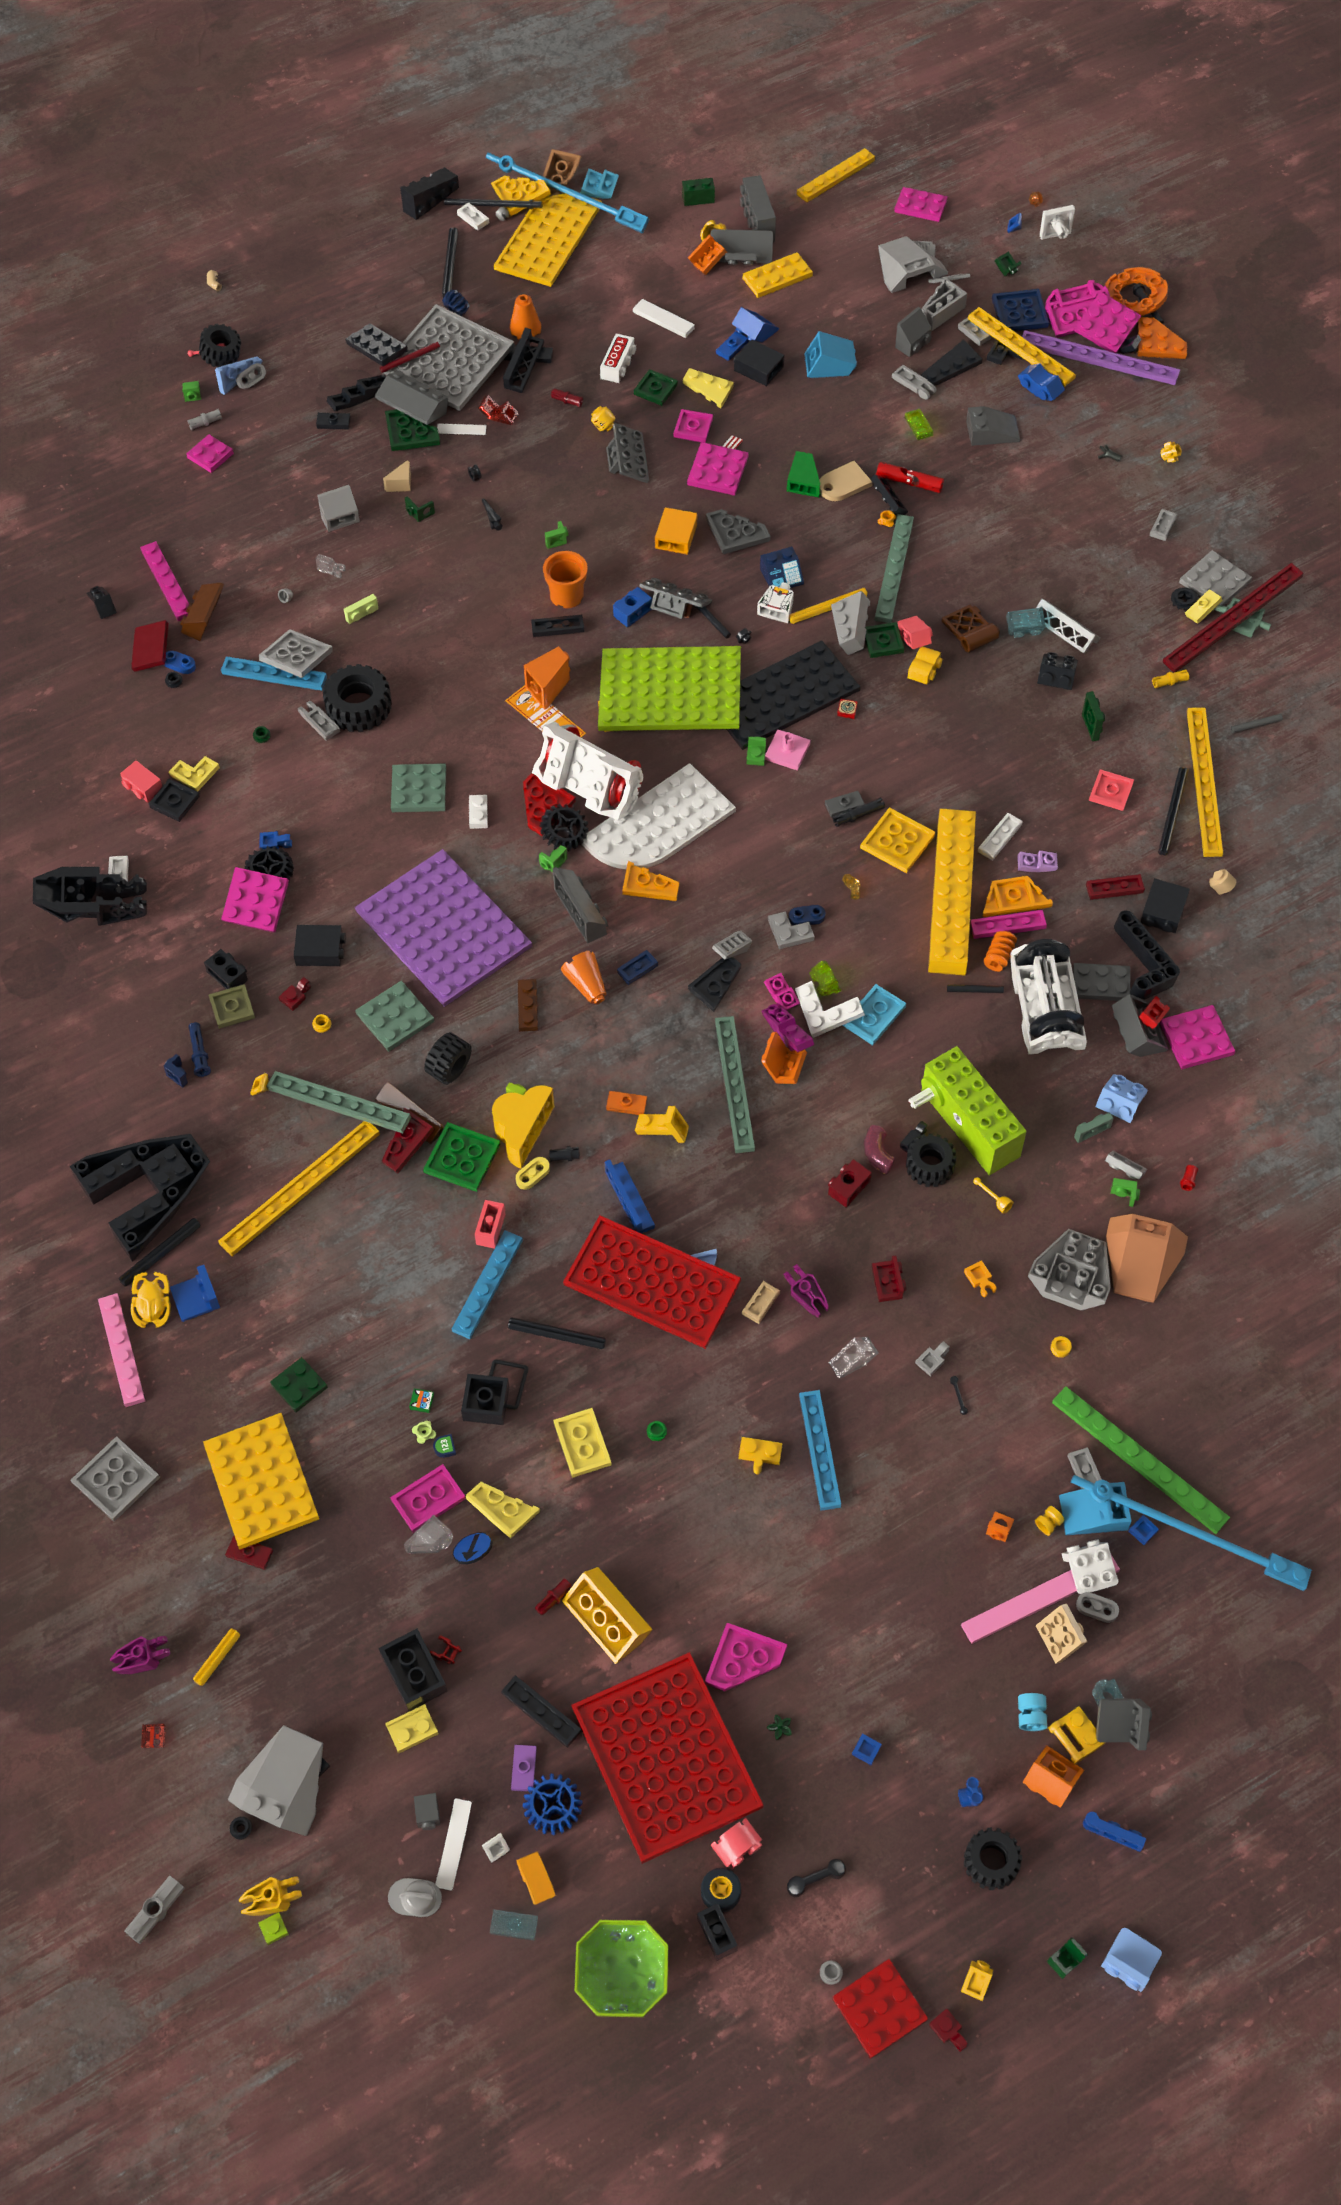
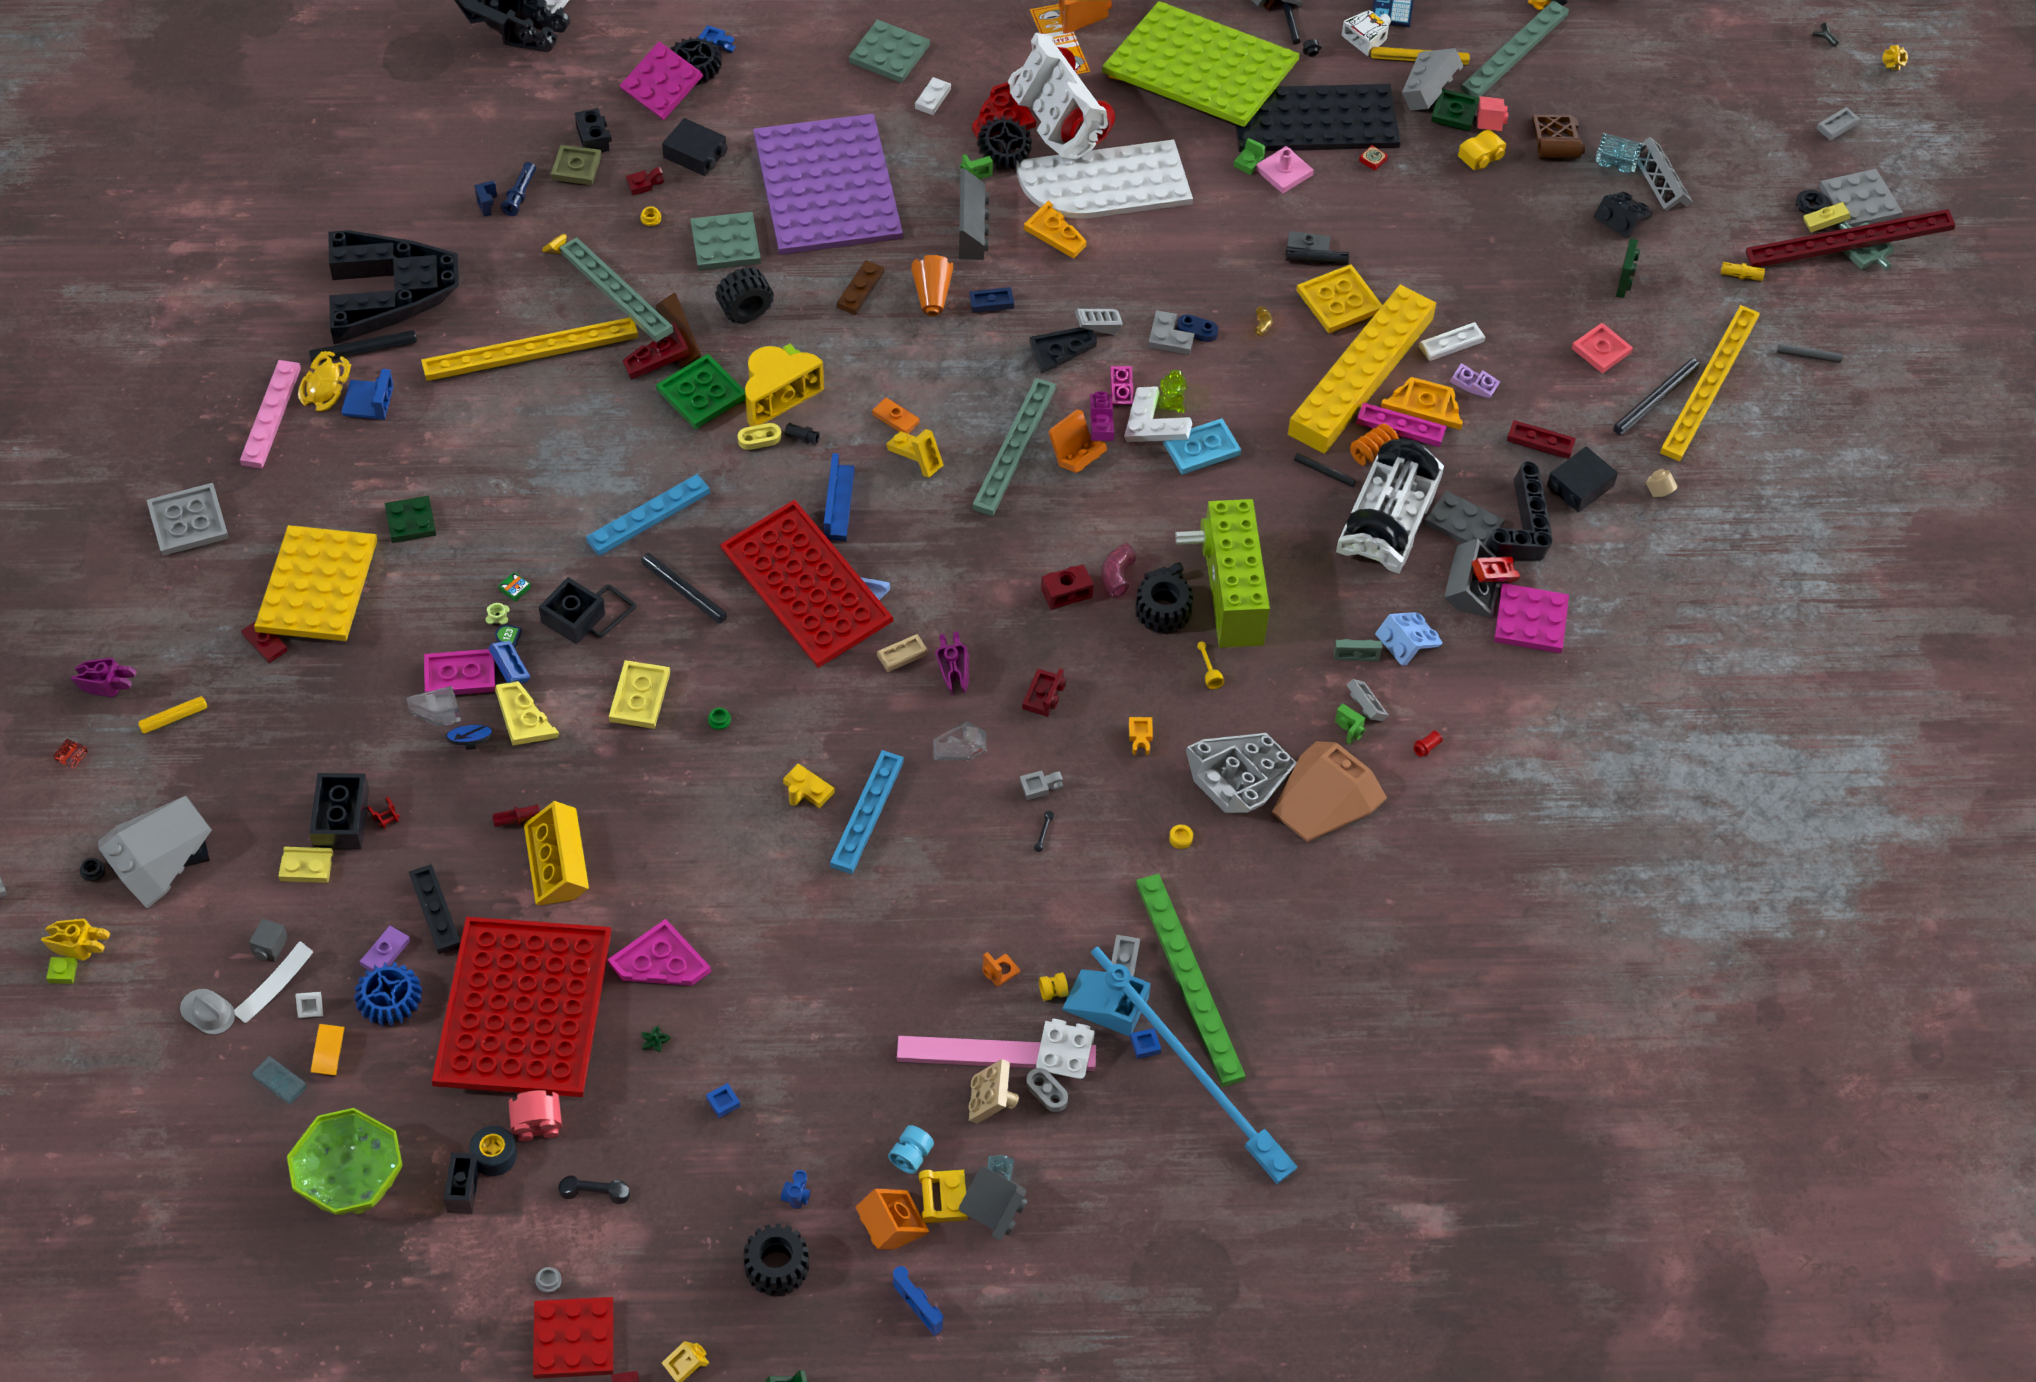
camera: 25 degrees right, 5 degrees down
coral brick [475,1200,506,1249] -> none
none -> blue plate [488,641,530,683]

